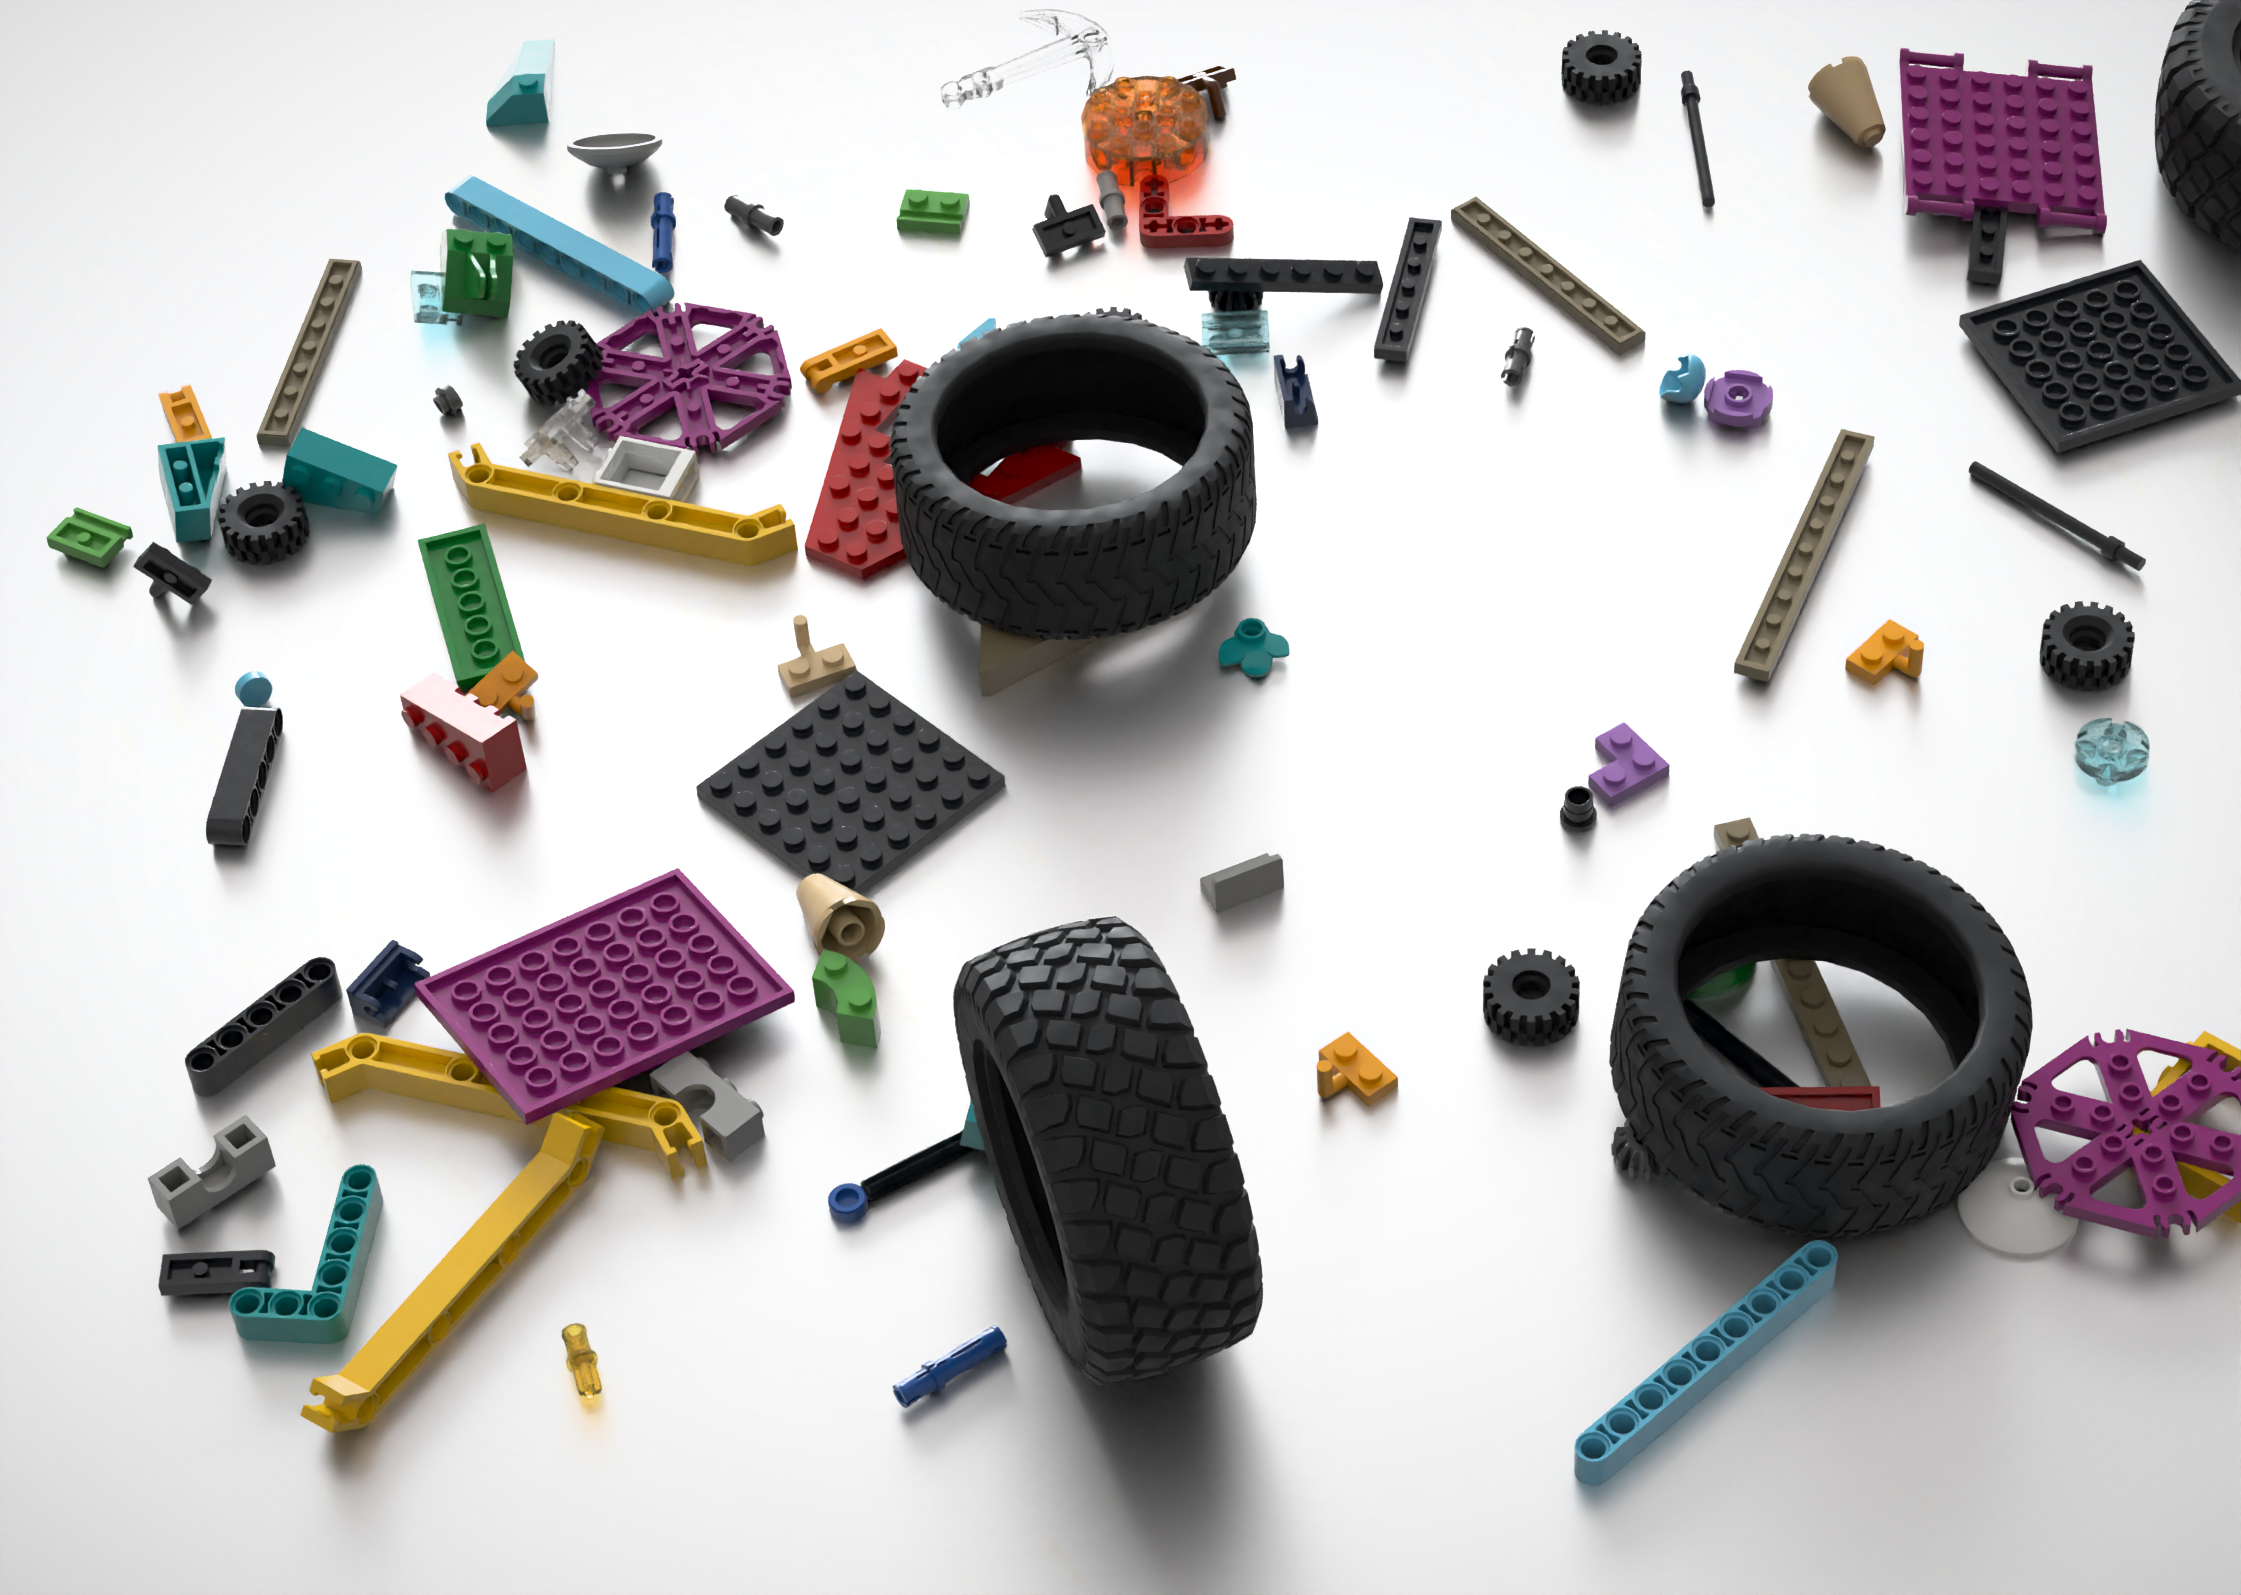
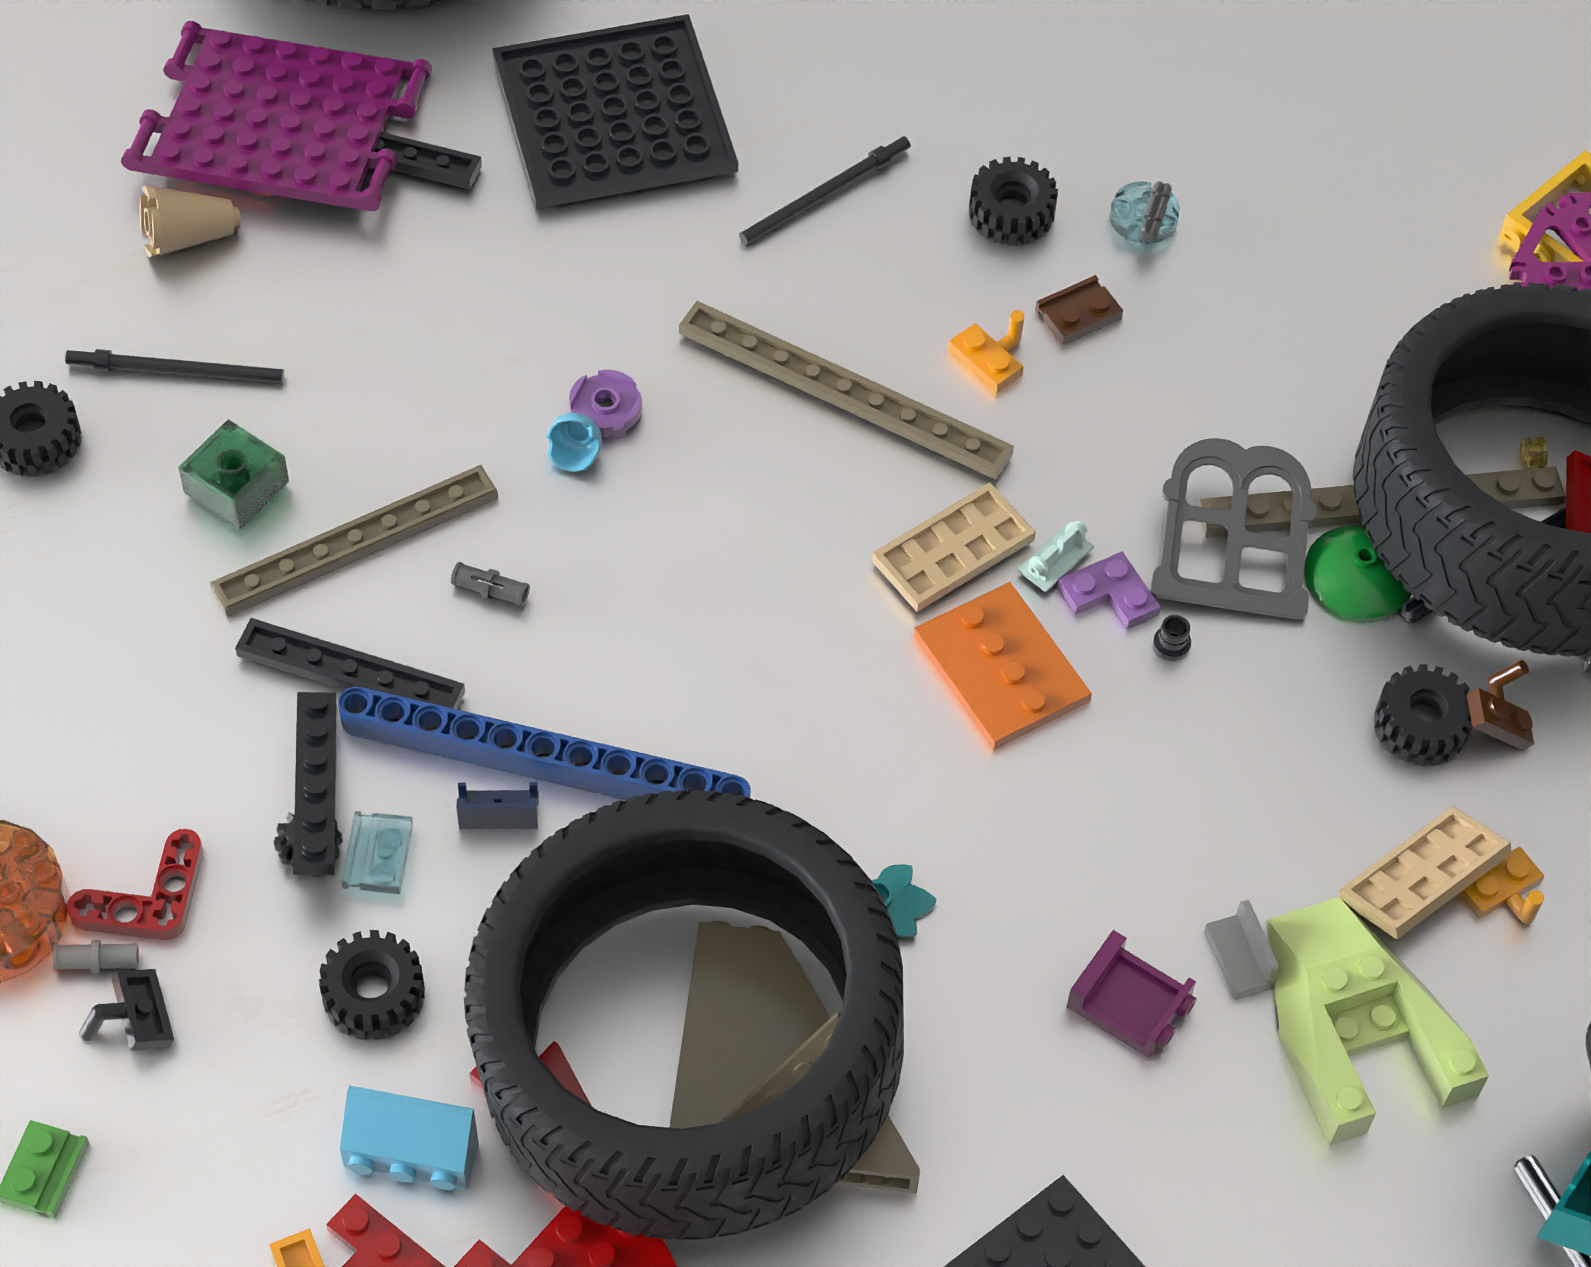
camera: 90 degrees left, 10 degrees up
none -> clear green brick [178,419,289,530]
none -> blue beam [338,687,751,800]
none -> tan plate [872,482,1036,612]
none -> orange plate [913,582,1092,750]
none -> light aqua hinge [1018,521,1094,592]
none -> reddish brown plate [1035,275,1123,346]
none -> magenta panel [1066,930,1197,1059]
none -> dark grey axle [1139,181,1172,242]
none -> dark grey window [1150,438,1317,620]
none -> yellowish green wedge [1266,897,1489,1146]
none -> tan plate [1339,806,1512,940]
none -> reddish brown plate [1467,660,1534,750]
none -> clear yellow bush [1520,436,1548,469]

